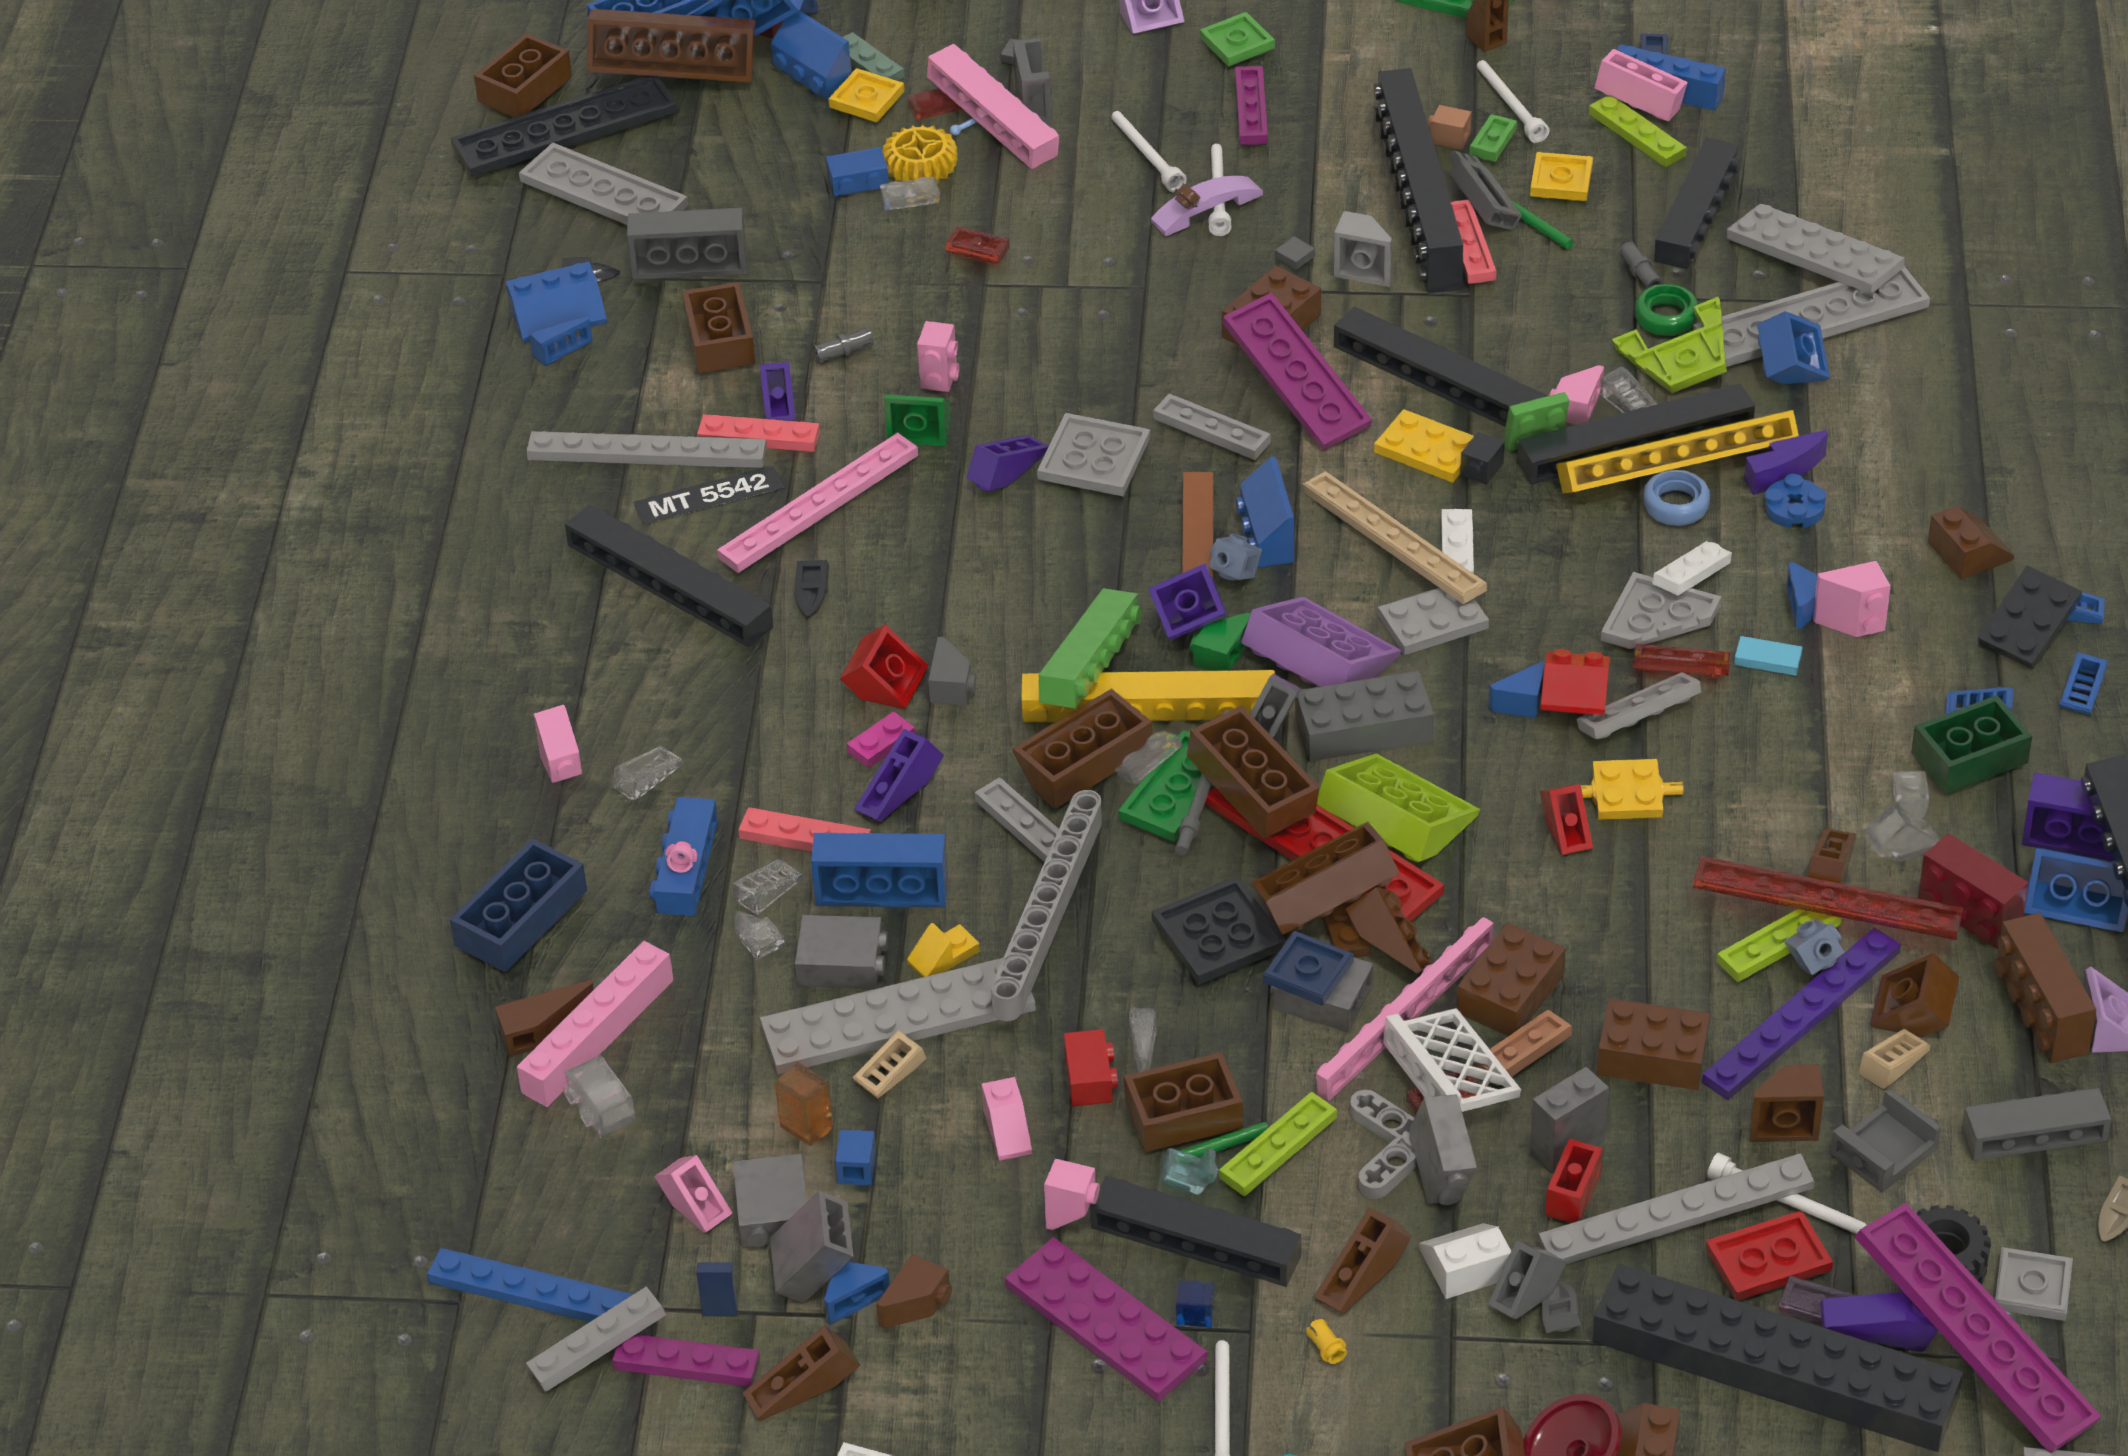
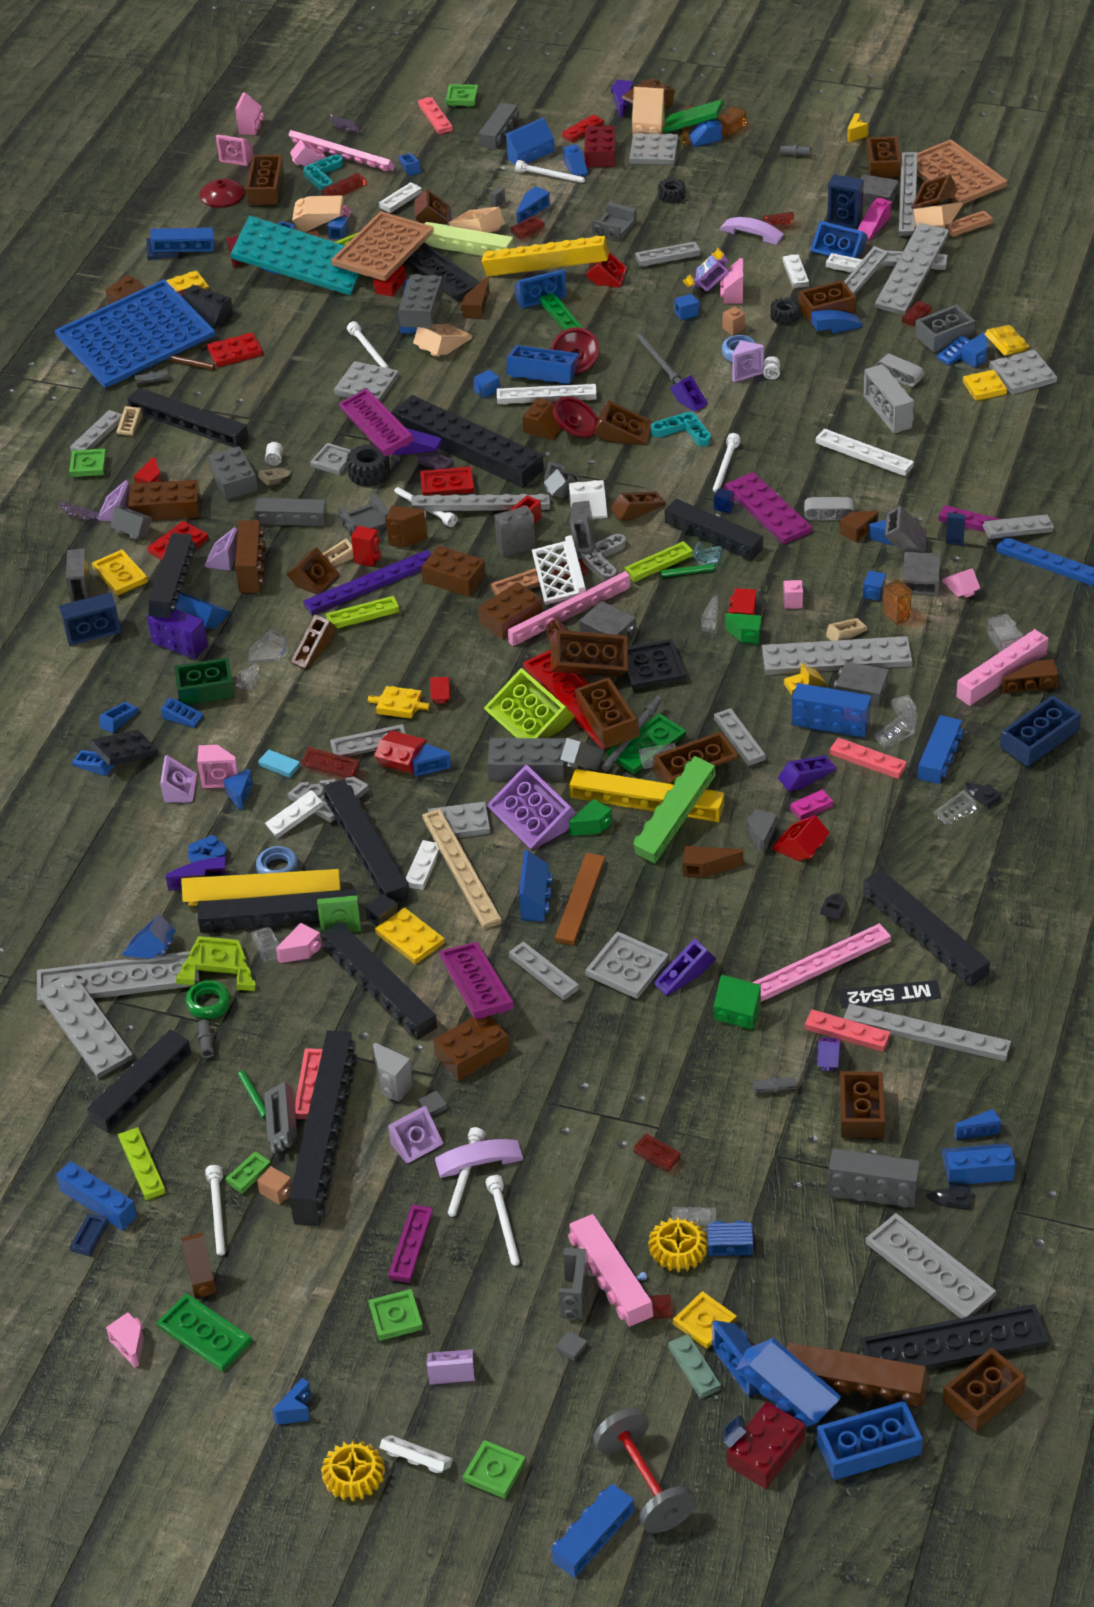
camera: 165 degrees left, 0 degrees up
bright pink slope [534,705,582,783] -> none
bright pink plate [665,841,698,873] -> none
reddish brown slope [743,1325,861,1421] -> none
bright pink brick [917,321,959,392] -> none
light grey beam [991,790,1102,1021] -> none
bright pink slope [1044,1159,1100,1230] -> none
reddish brown brick [1124,1052,1243,1152] -> none
dark purple slope [1148,563,1227,640] -> none
reddish brown plate [1175,183,1201,209] -> none
sand blue brick [1209,534,1262,581] -> none
dark blue tile [1263,931,1354,1006] -> none
yellow pin [1306,1319,1347,1364] -> none
yellow plate [1530,152,1593,201] -> none
bright pink brick [1594,49,1688,122] -> none
clear red plate [1693,856,1964,941] -> none
sand blue brick [1784,919,1845,975] -> none
dark red brick [1918,833,2029,949] -> none
reddish brown slope [1928,505,2014,579] -> none
none -> lavender slope [160,755,197,803]
none -> black brick [323,779,409,902]
none -> red brick [351,526,381,567]
none -> lavender slope [388,1106,444,1163]
none -> reddish brown slope [683,846,744,878]
none -> green slope [725,613,762,644]
none -> light grey beam [804,497,855,521]
none -> black plate [966,783,1001,809]

